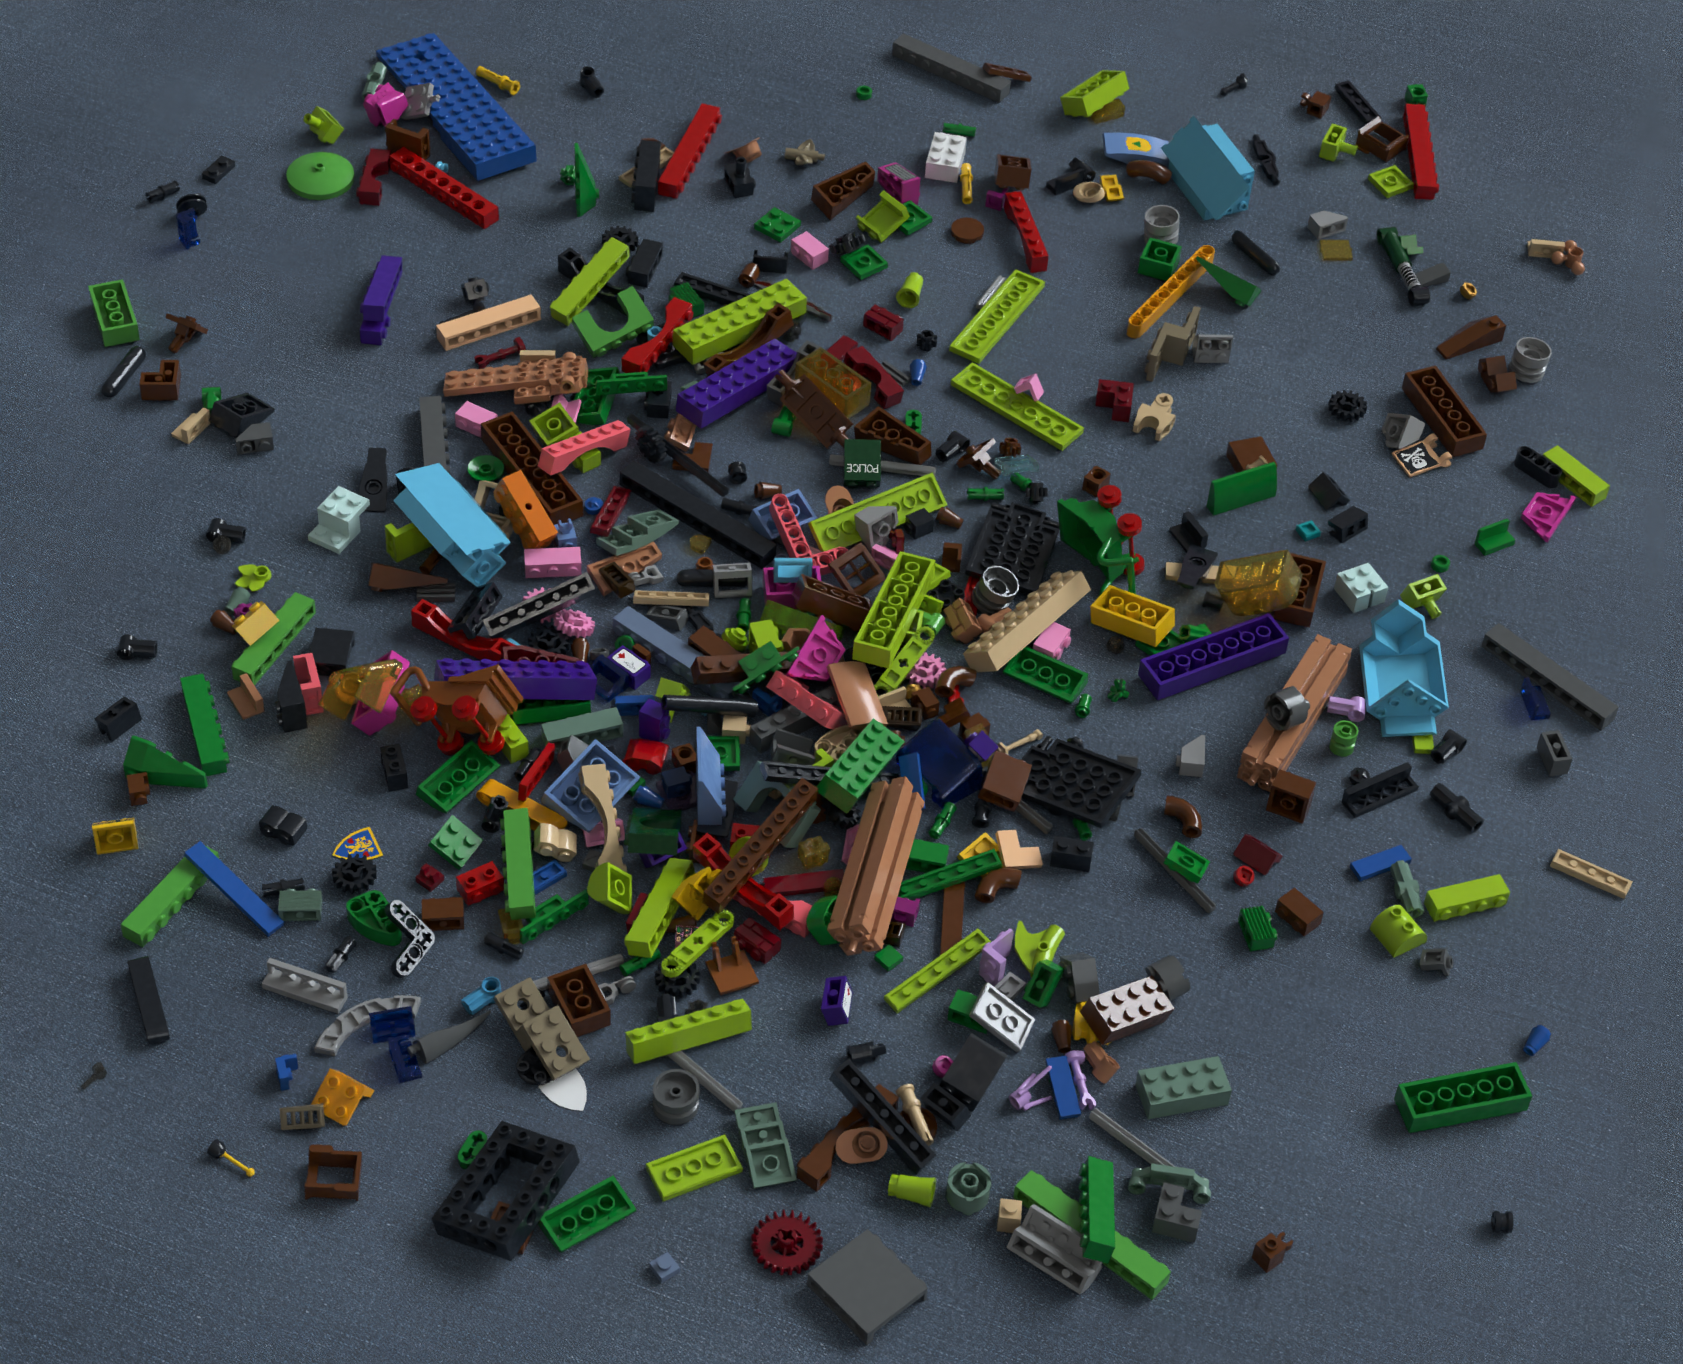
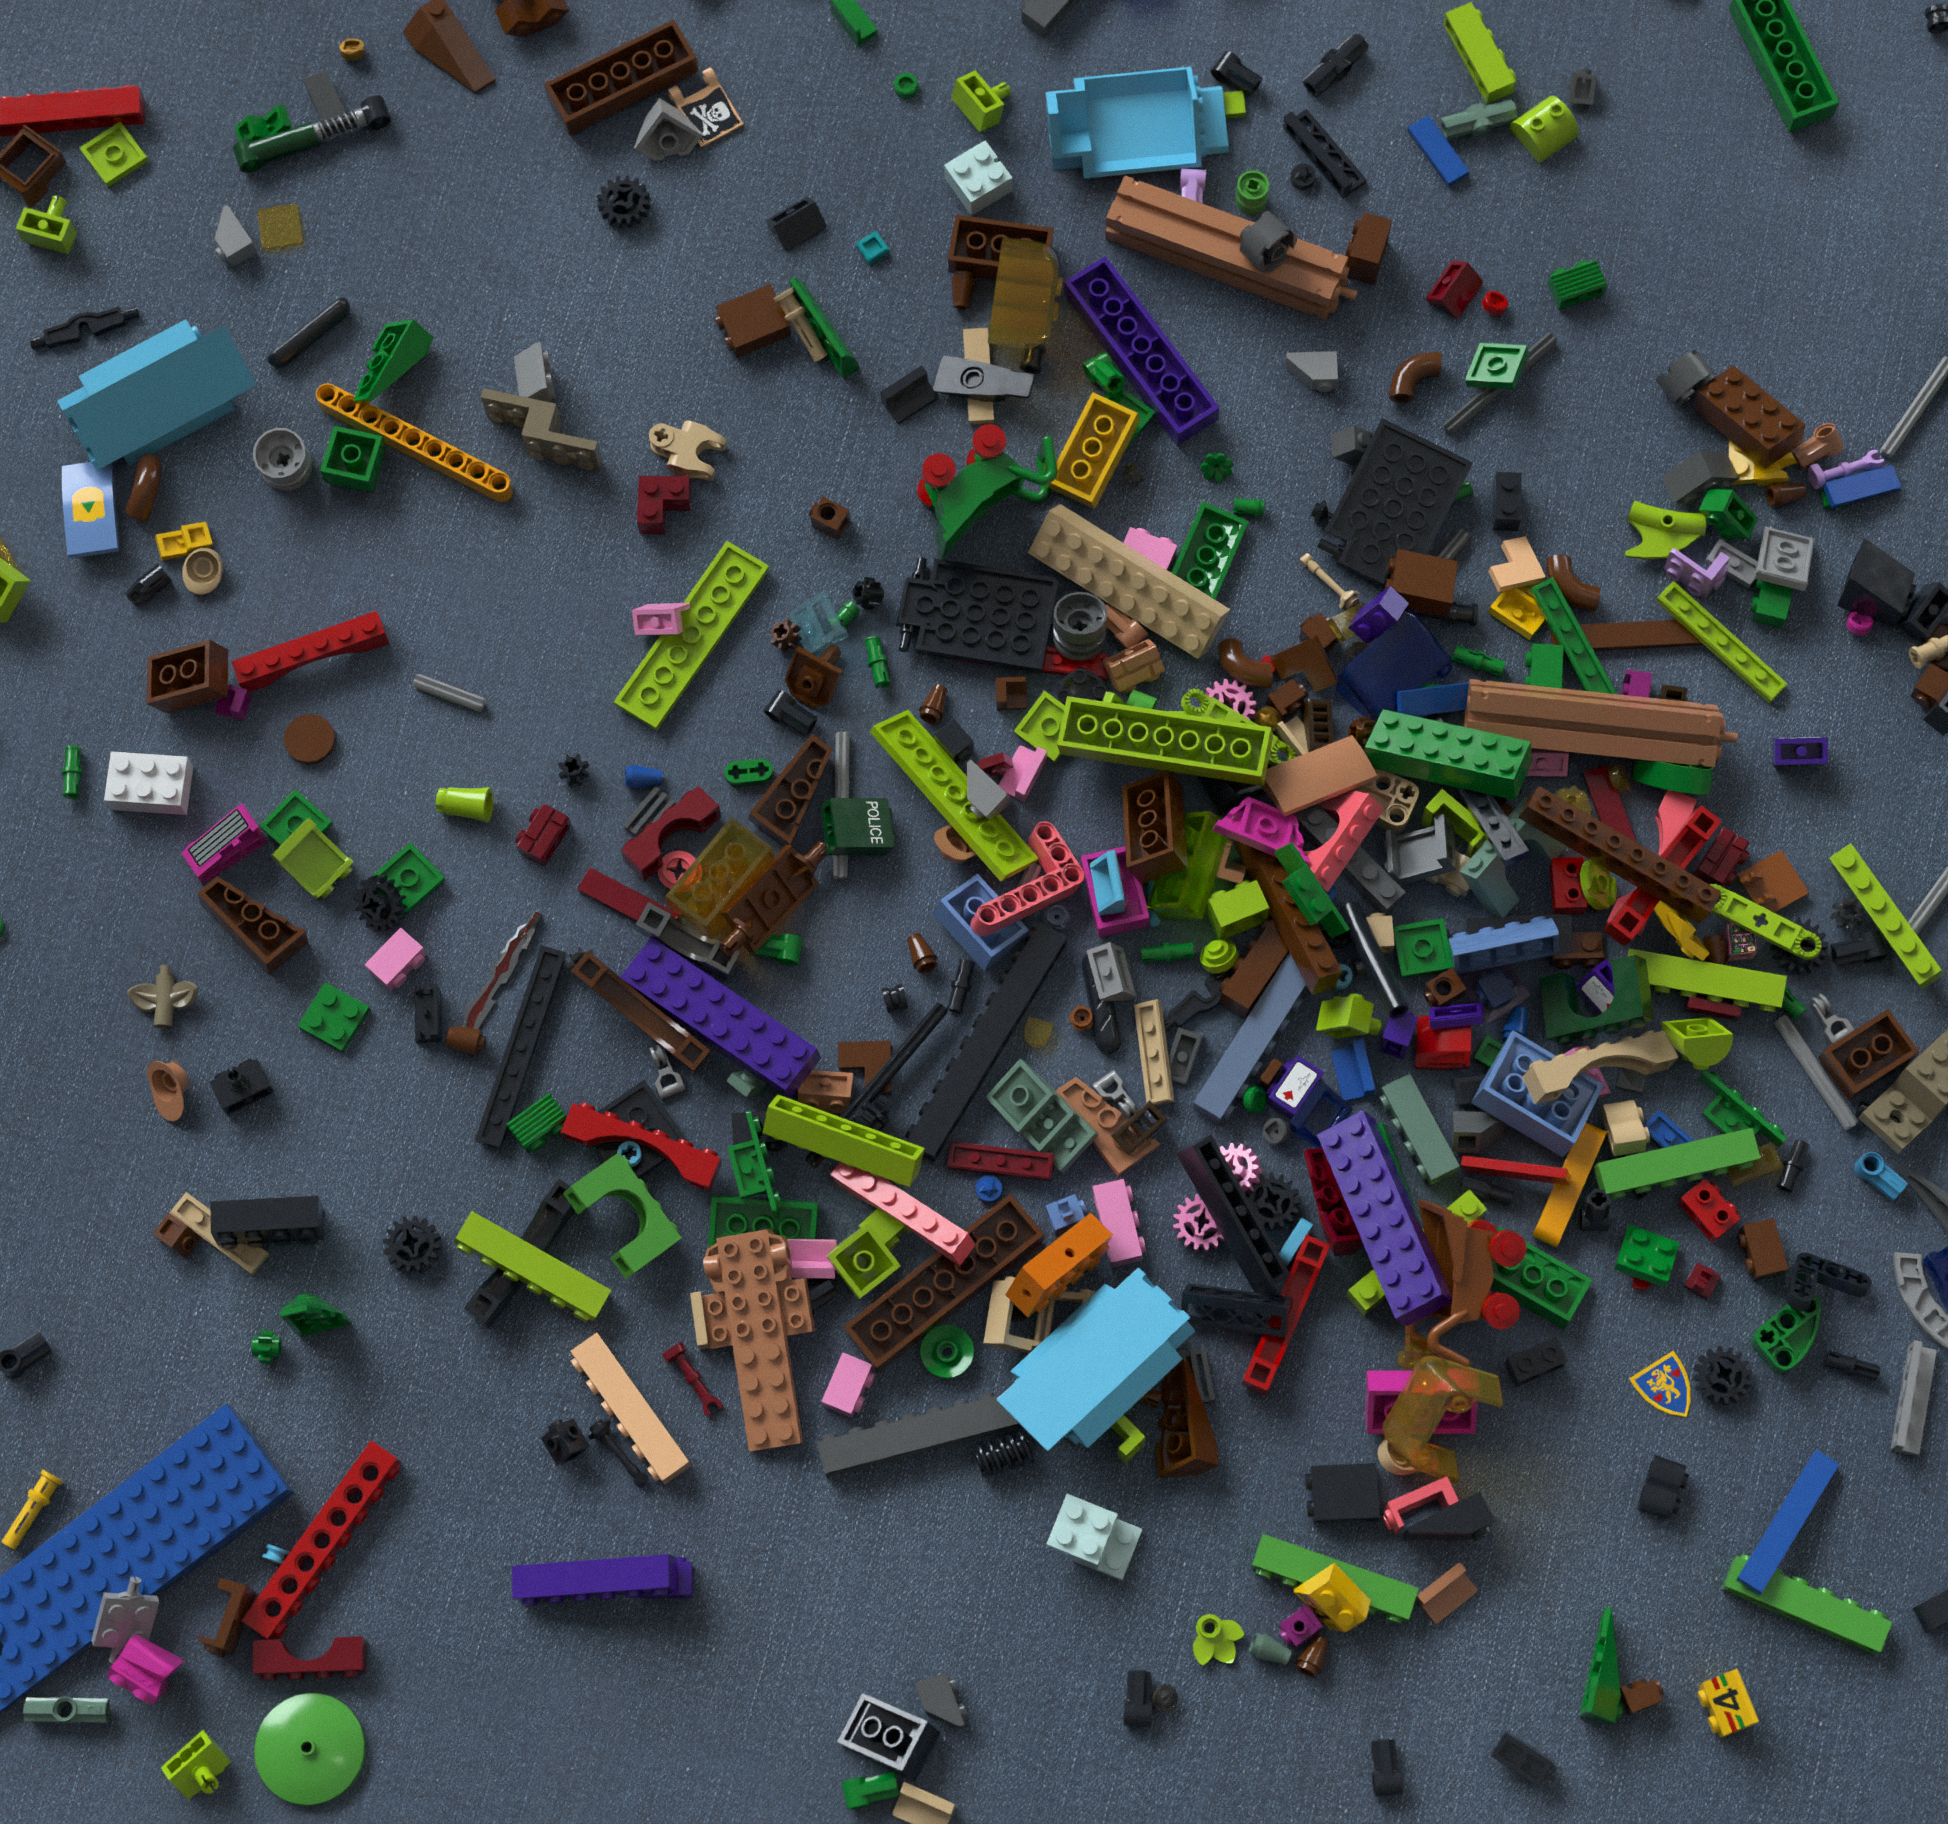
camera: 90 degrees left, 25 degrees up
green brick [180,673,230,776] -> none
black pin [262,878,305,897] -> none
sand green brick [278,888,322,922] -> none
black piece [358,448,388,512] -> none
reddish brown cone [571,638,590,663] -> none
black brick [626,239,663,288] -> none
red brick [658,103,722,199] -> none
lime brick [673,278,807,365] -> none
reddish brown piece [828,542,886,596] -> none
black hinge [846,1041,886,1064] -> none
green tile [874,944,903,972] -> none
lime plate [949,269,1045,364] -> none
yellow pin [960,163,973,204] -> none
lavender plant [1009,1066,1052,1111] -> none
black panel [1046,168,1084,196] -> none
sand green brick [1135,1056,1232,1119] -> none
reddish brown brick [1275,887,1324,937] -> none
black hinge [1328,506,1368,543] -> none
none -> lime brick [763,1095,925,1187]
none -> dark purple tile [1429,1003,1484,1029]

